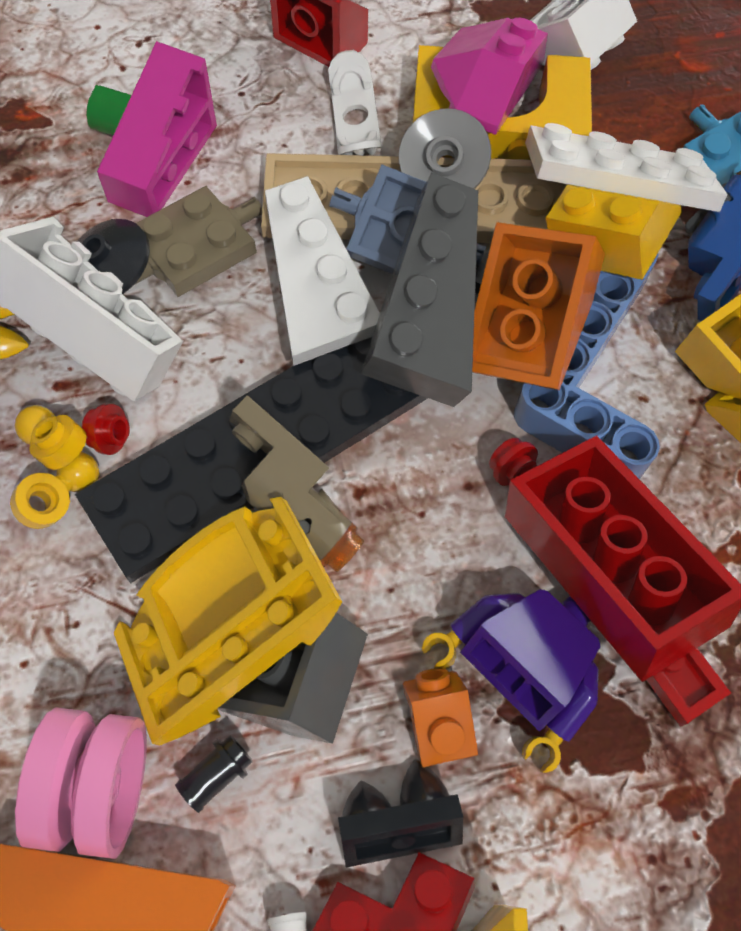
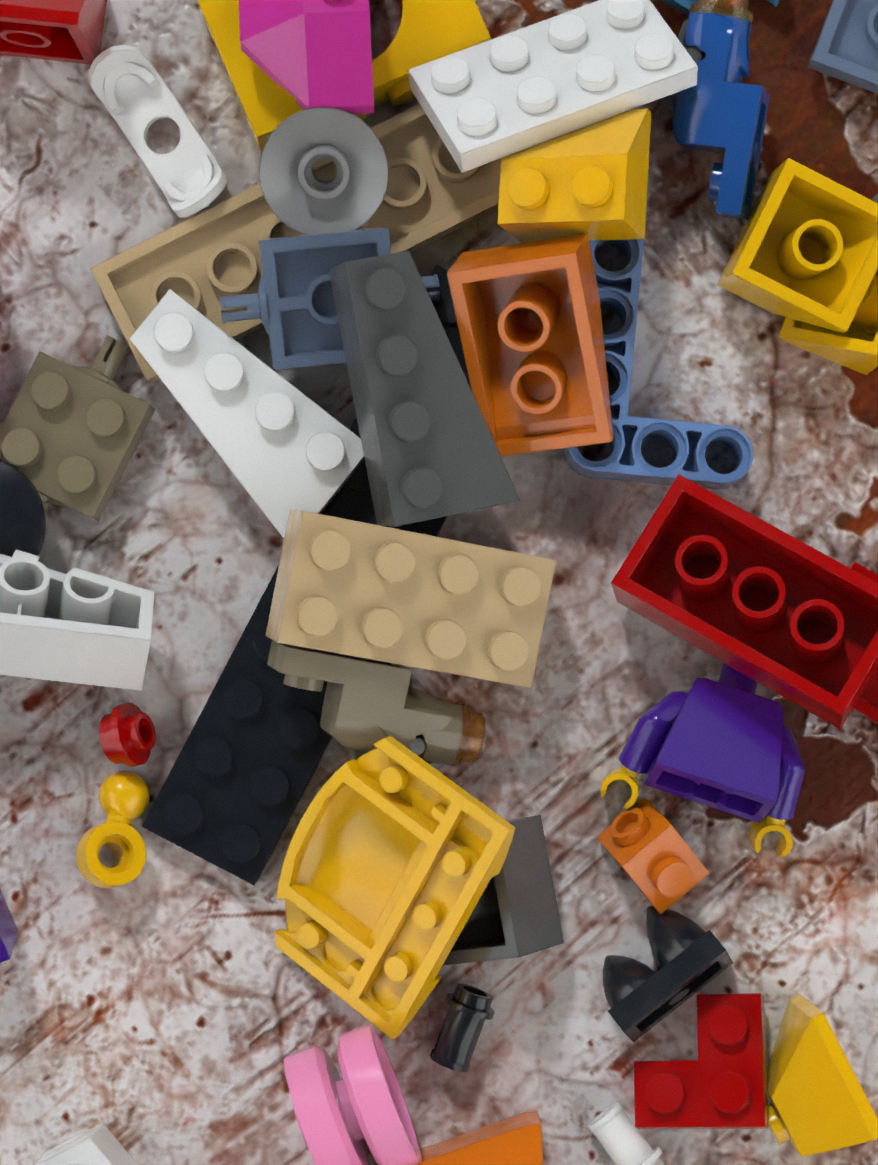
camera: 25 degrees left, 20 degrees up
yellow plate [15,405,86,470] -> none
red plate [489,438,538,486] -> none
none -> tan brick [265,509,556,688]

